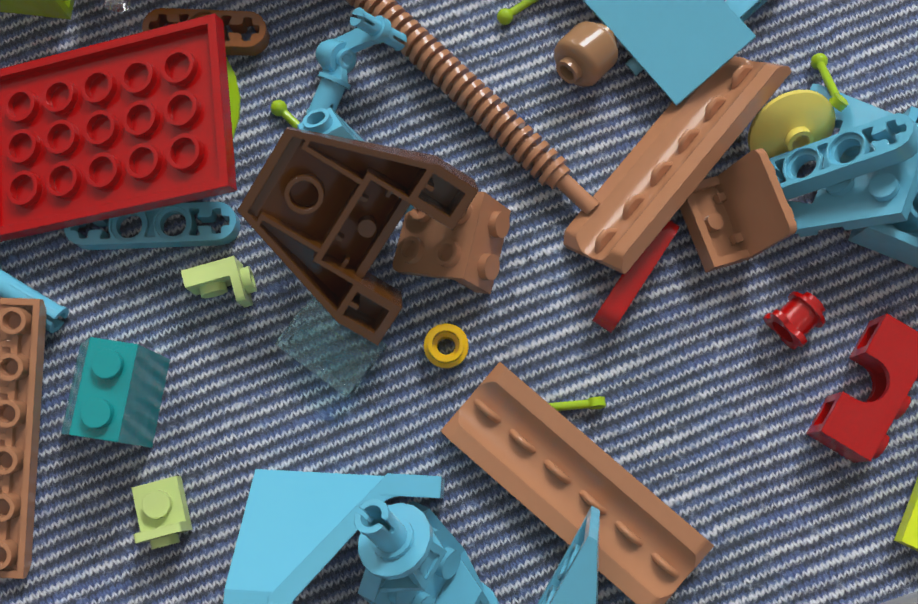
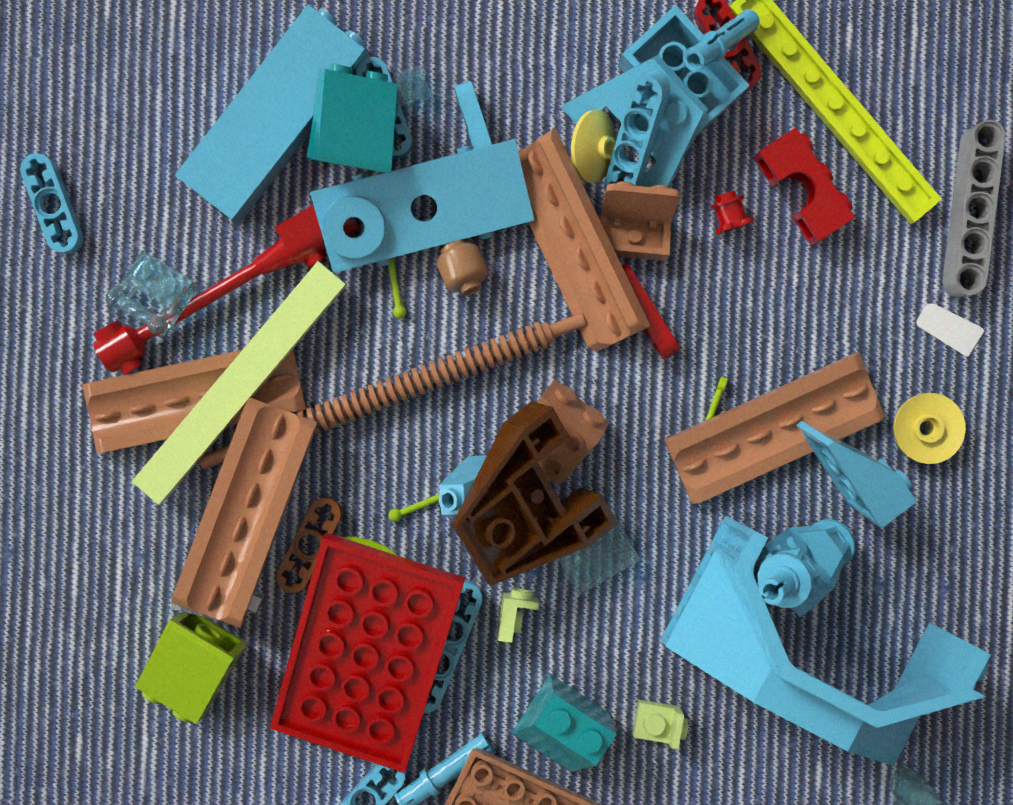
camera: 70 degrees left, 10 degrees up
medium azure pin [306,7,407,114] -> none
yellow plate [424,323,469,369] -> none
lime hinge [811,53,849,112] -> none

